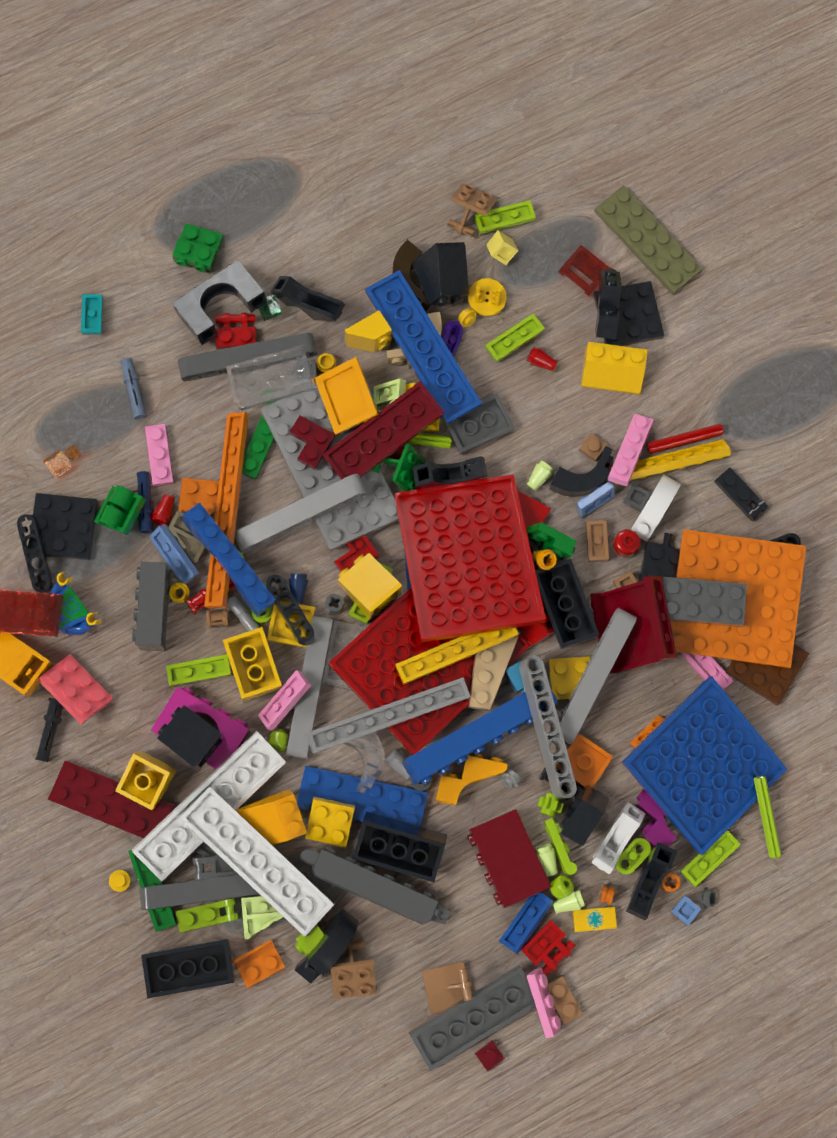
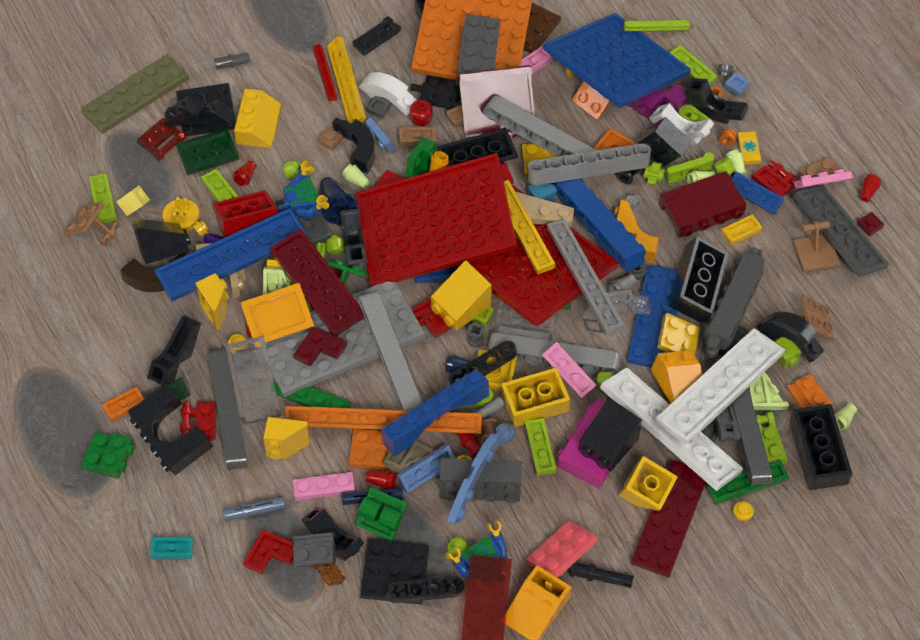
camera: 80 degrees left, 20 degrees down
bright pink plate [608,414,654,486] -> none
none -> orange plate [101,386,144,423]
none -> dark green plate [176,128,239,175]
none -> red slope [213,190,278,238]
none -> dark grey axle [214,53,250,70]
none -> red plate [243,529,294,574]
none -> yellow slope [263,417,310,460]
none -> torso [275,160,329,219]
none -> lime piece [282,160,302,179]
none -> dark grey plate [293,532,336,568]
none -> black arch [302,507,364,561]
none -> dark blue cone [319,177,359,226]
none -> lime piece [326,235,345,255]
none -> medium blue plate [447,422,516,524]
none -> lime piece [447,537,468,557]
none -> yellow tile [721,214,763,246]
none -> yellowish green cone [835,403,857,431]
none -> red cone [859,174,881,202]

